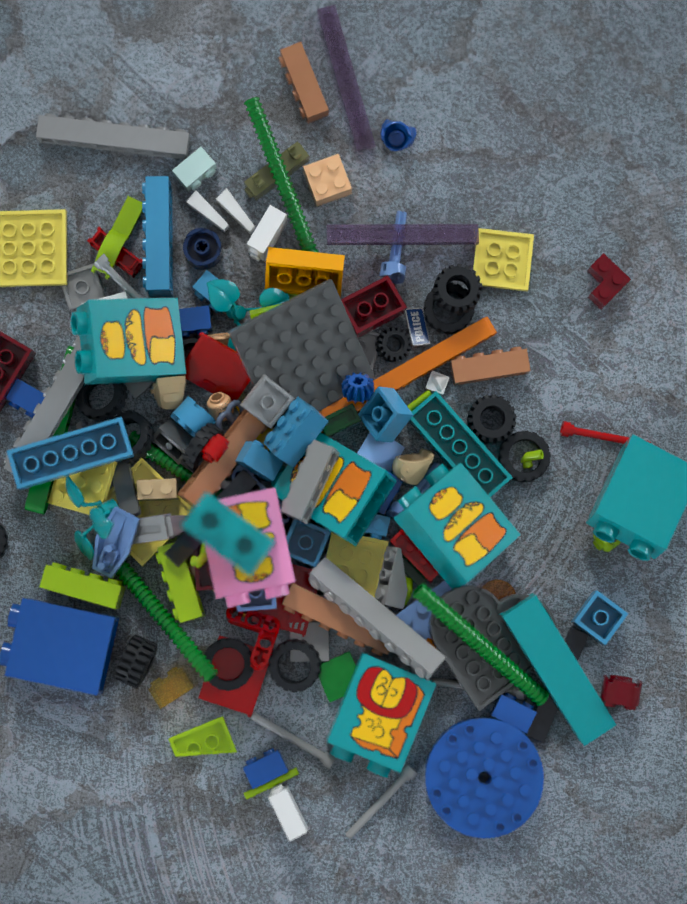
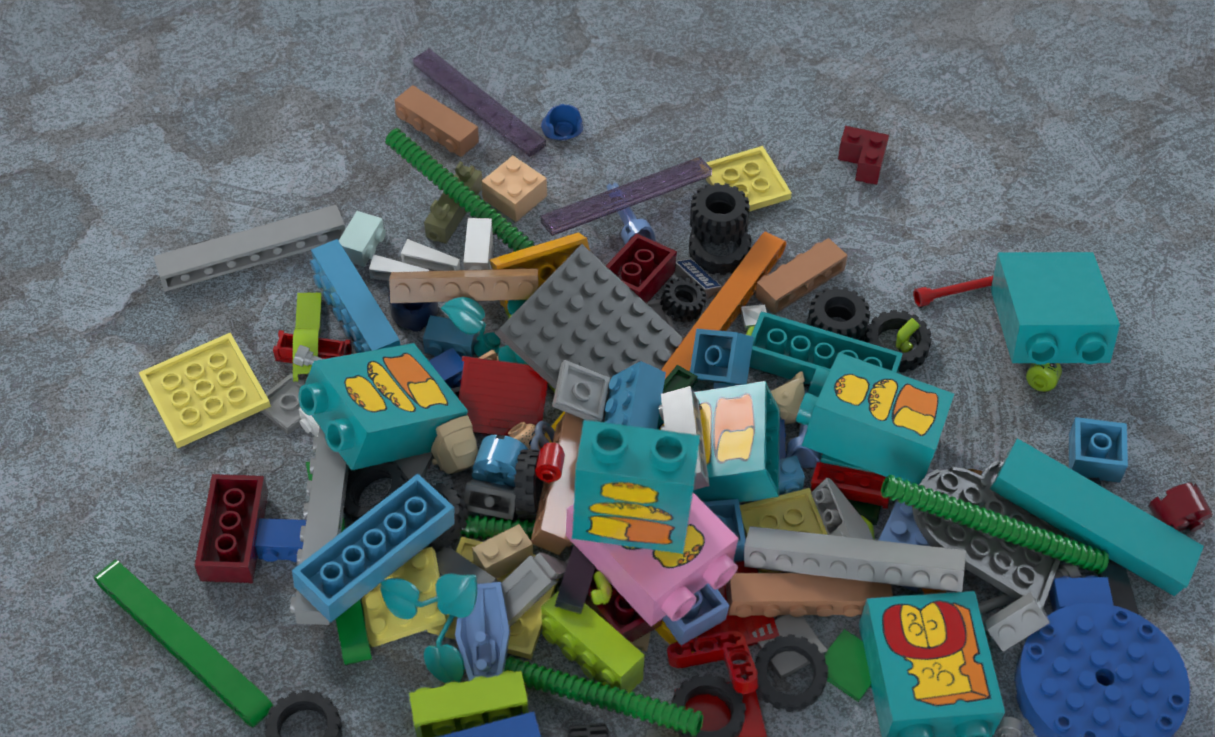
camera: 25 degrees left, 30 degrees down
blue gear [342,372,374,404] -> none
none -> medium nougat brick [389,269,538,303]
none -> light grey brick [985,592,1050,652]

